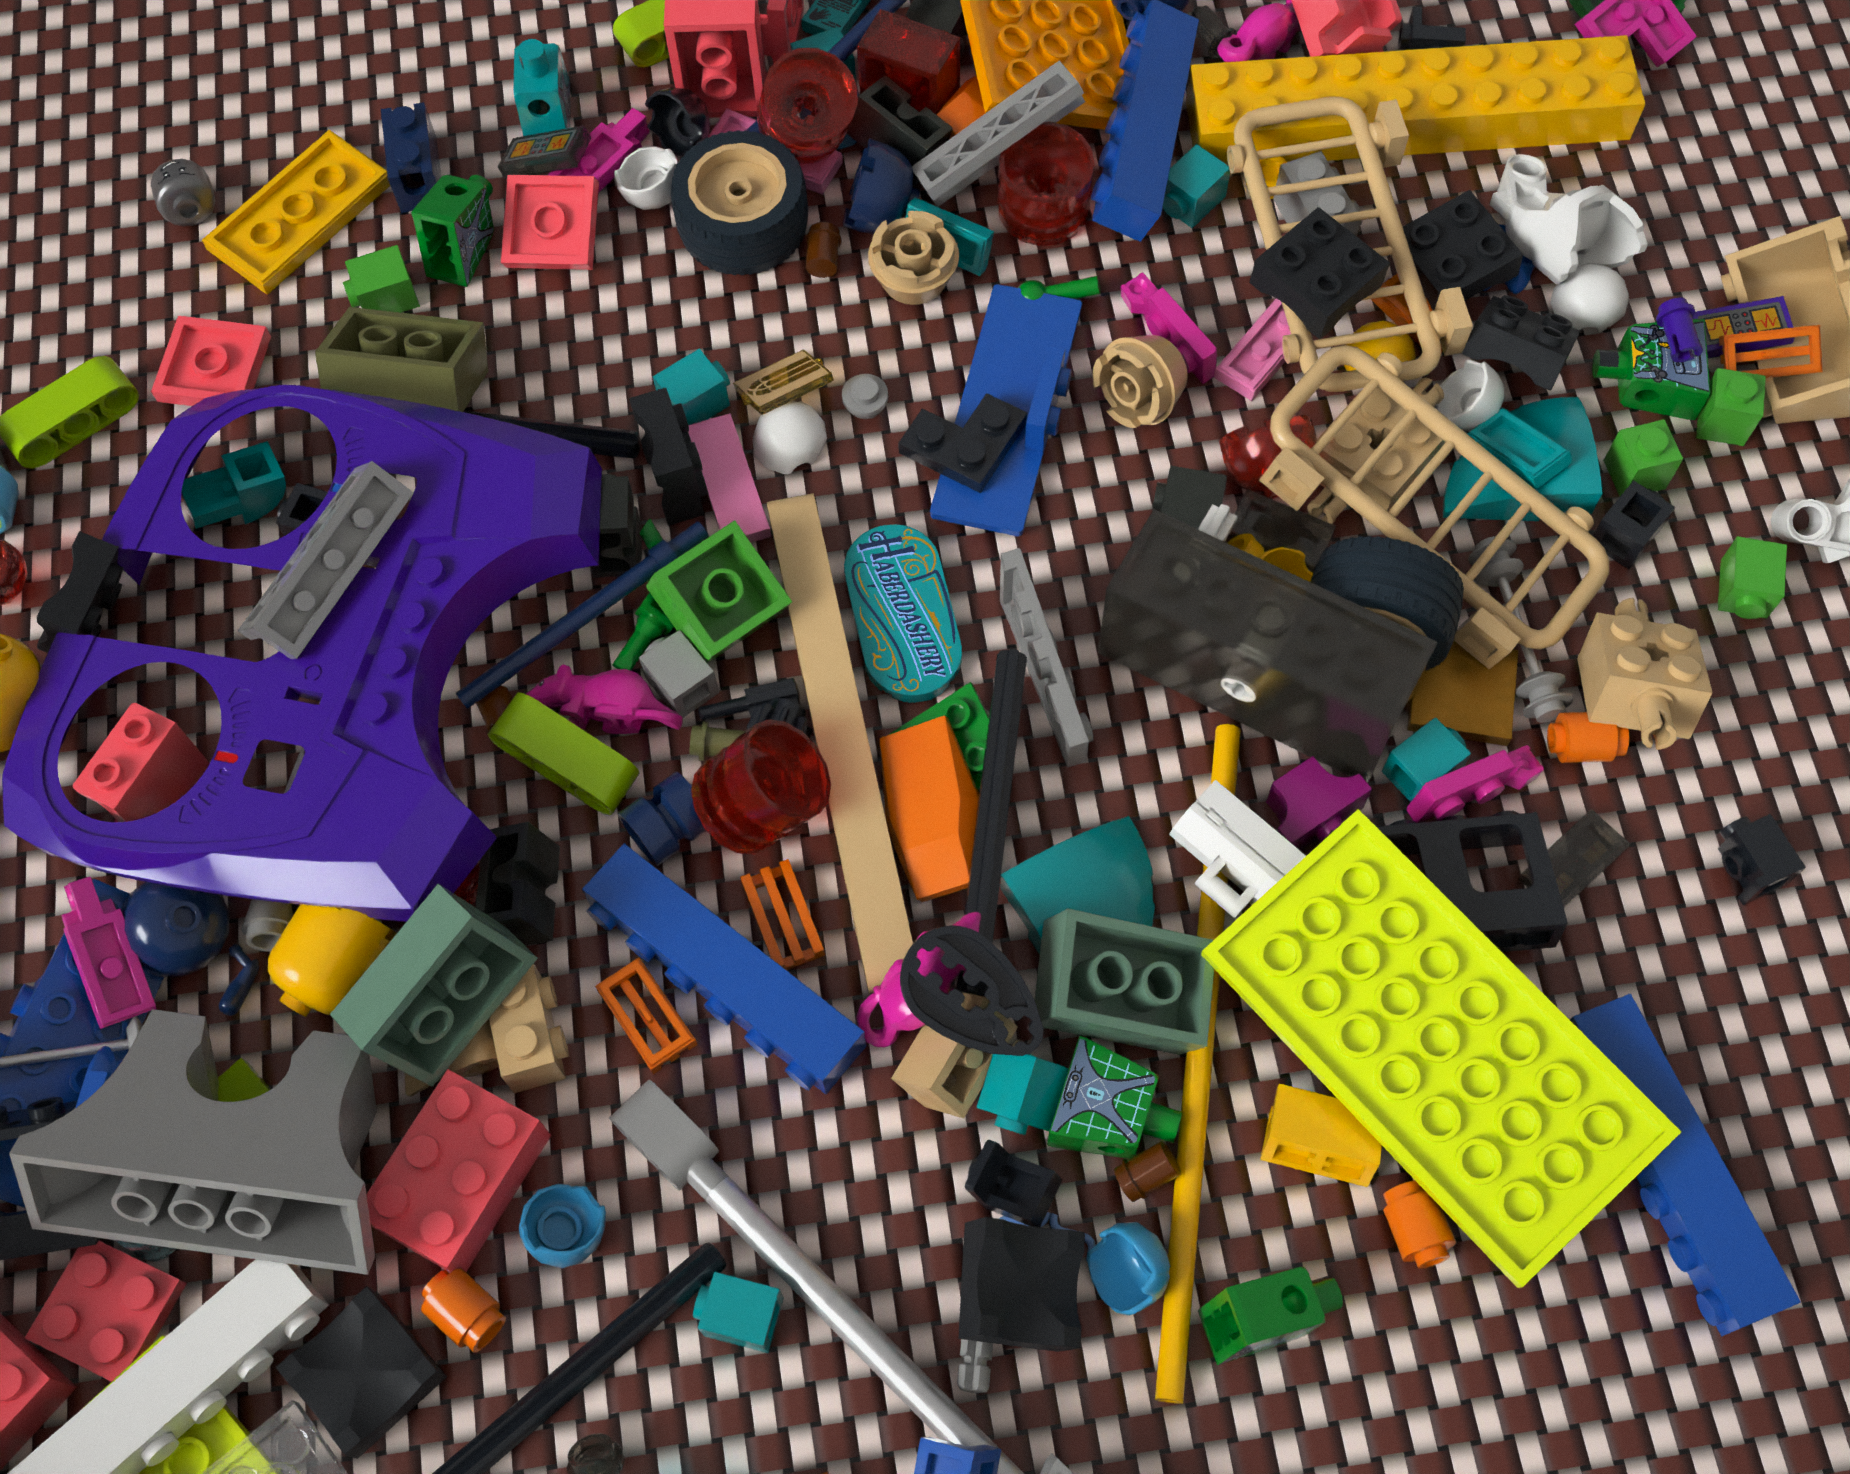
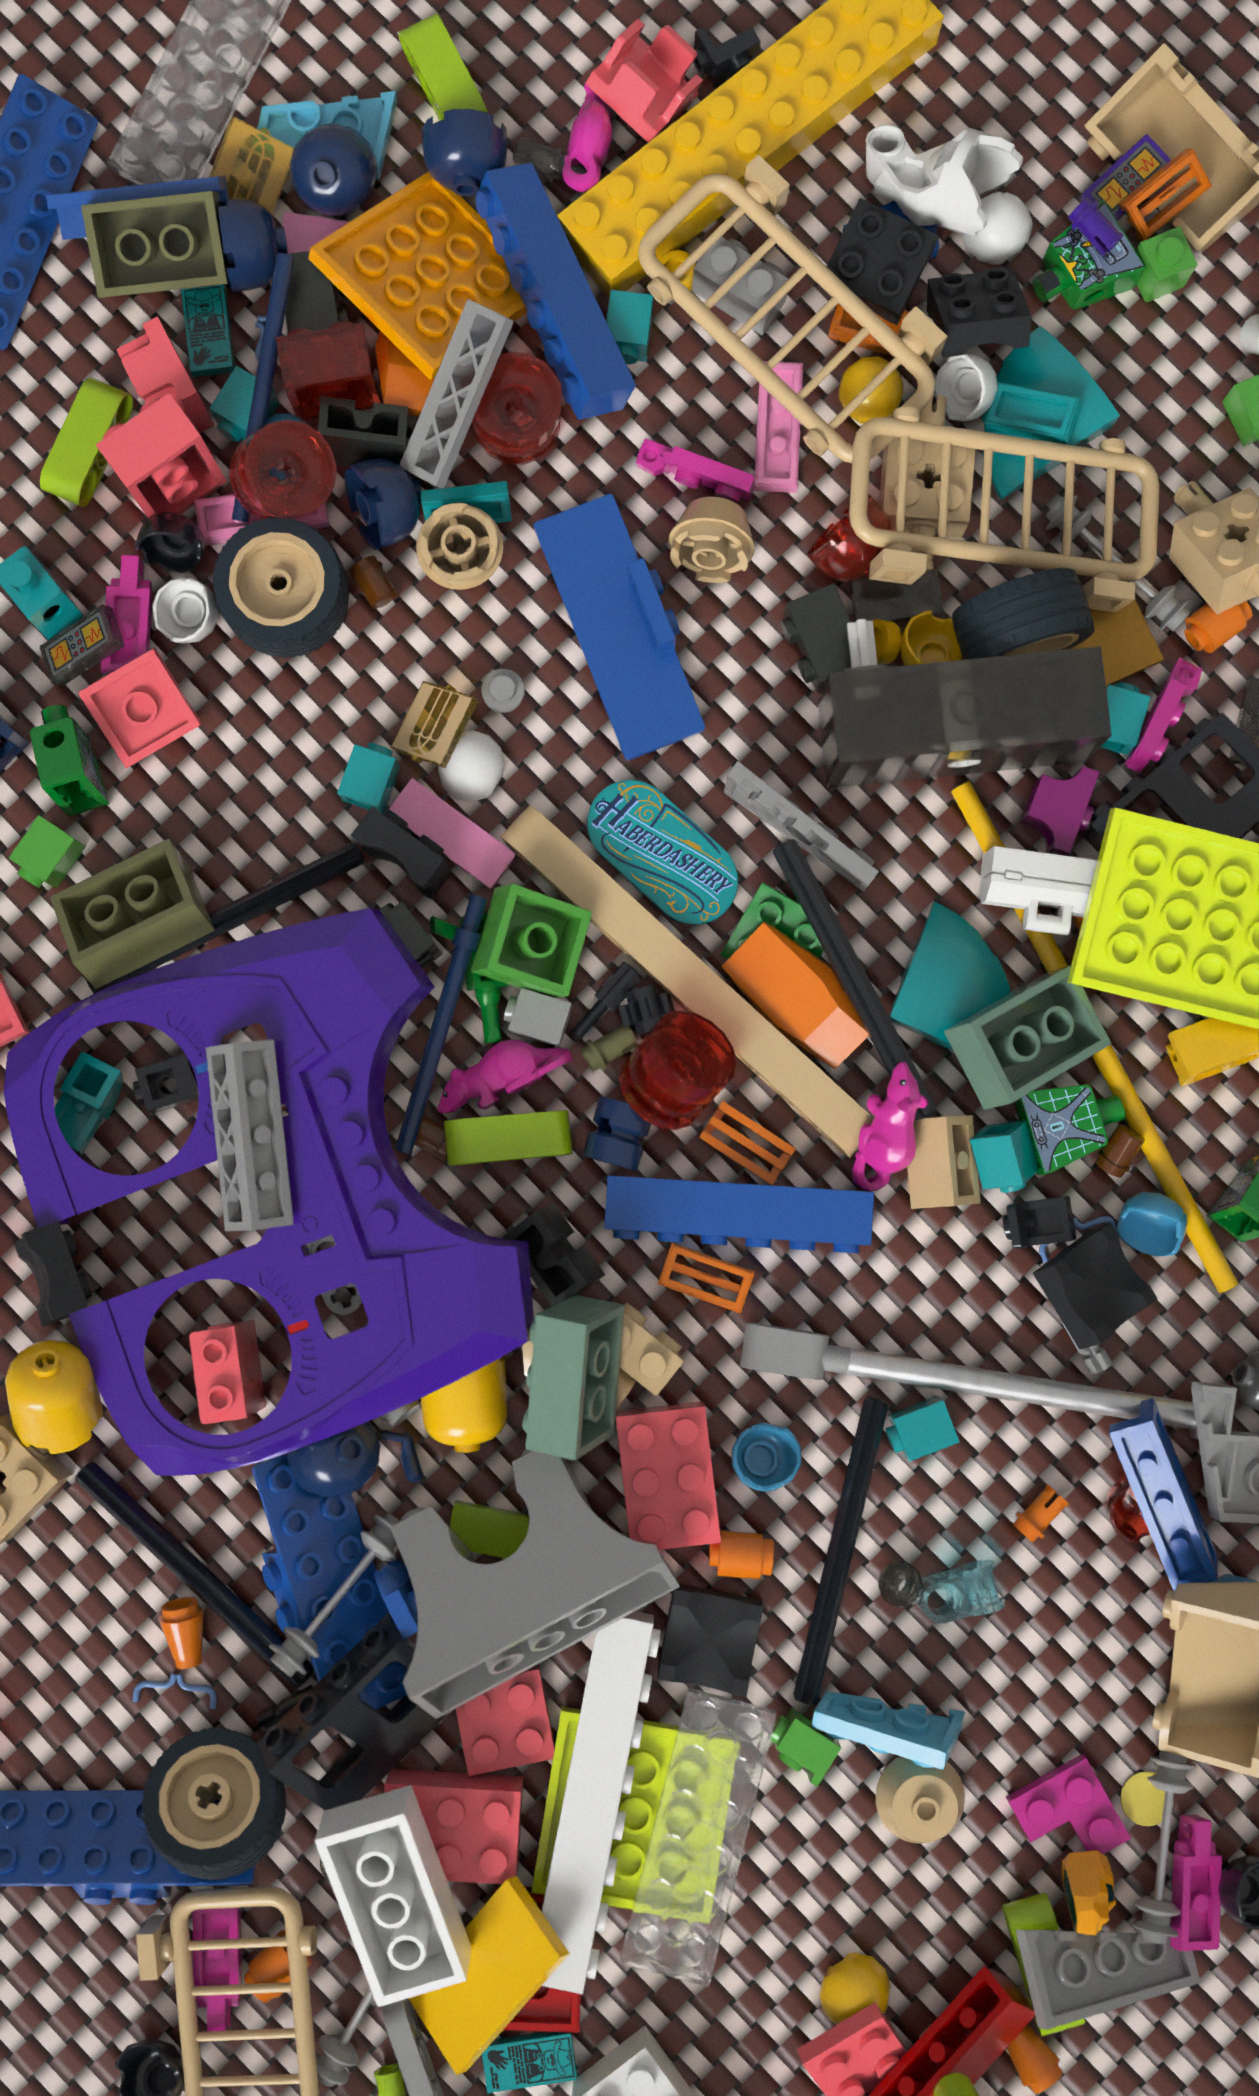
camera: 35 degrees left, 20 degrees up
dark pink hinge [61,876,156,1029] -> none
black plate [898,393,1027,493] -> none
black piece [900,925,1044,1056] -> none
green bar [1018,276,1101,300] -> none
black brick [1249,207,1390,339] -> none
black brick [1593,480,1675,570] -> none
bright green brick [1603,419,1683,496] -> none

